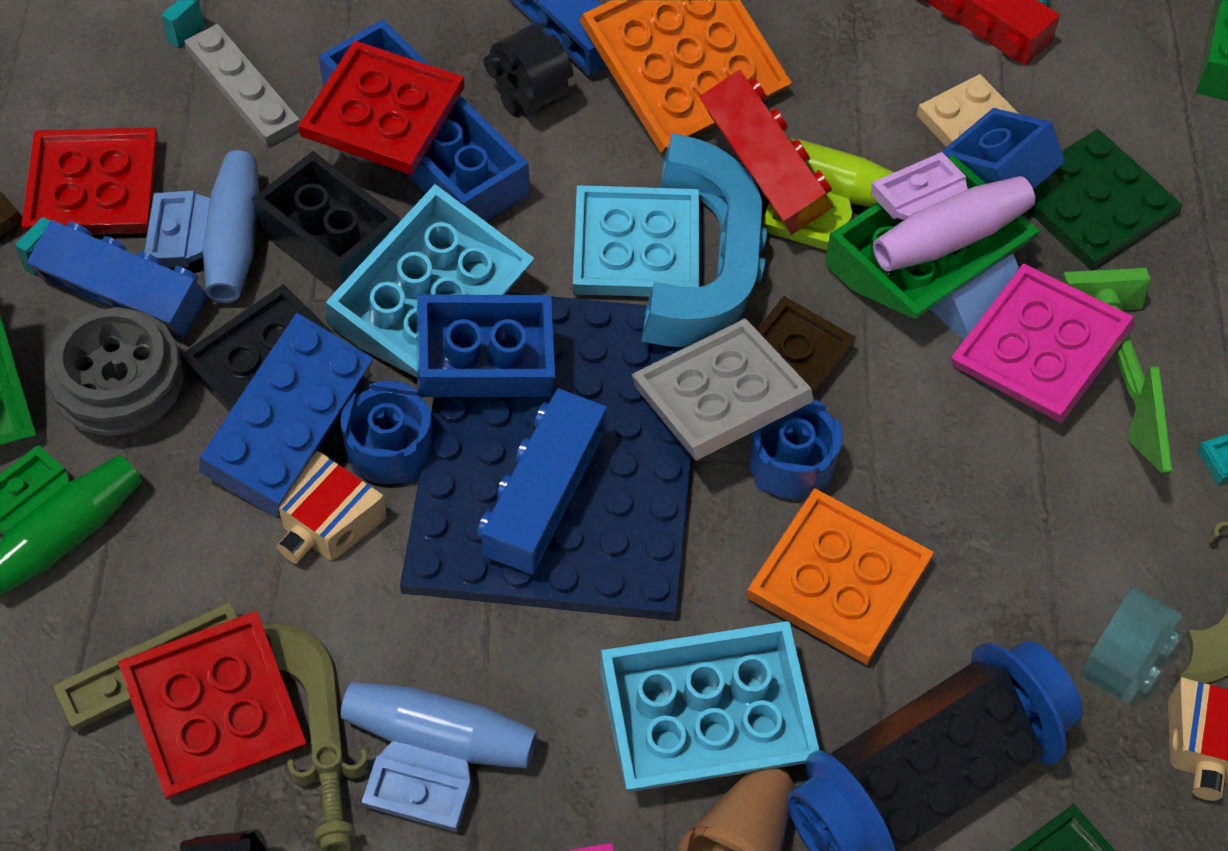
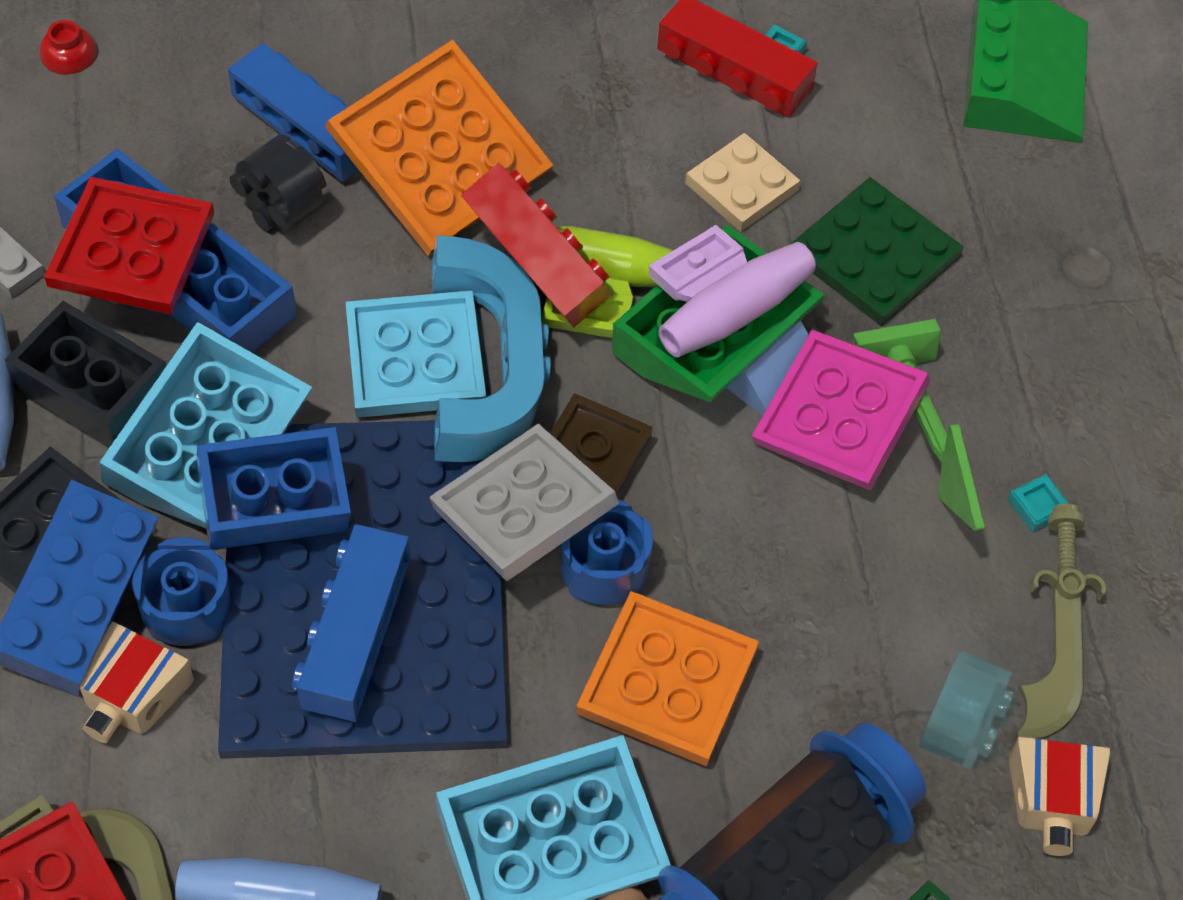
camera: 10 degrees left, 0 degrees up
blue brick [941,108,1065,189] -> none

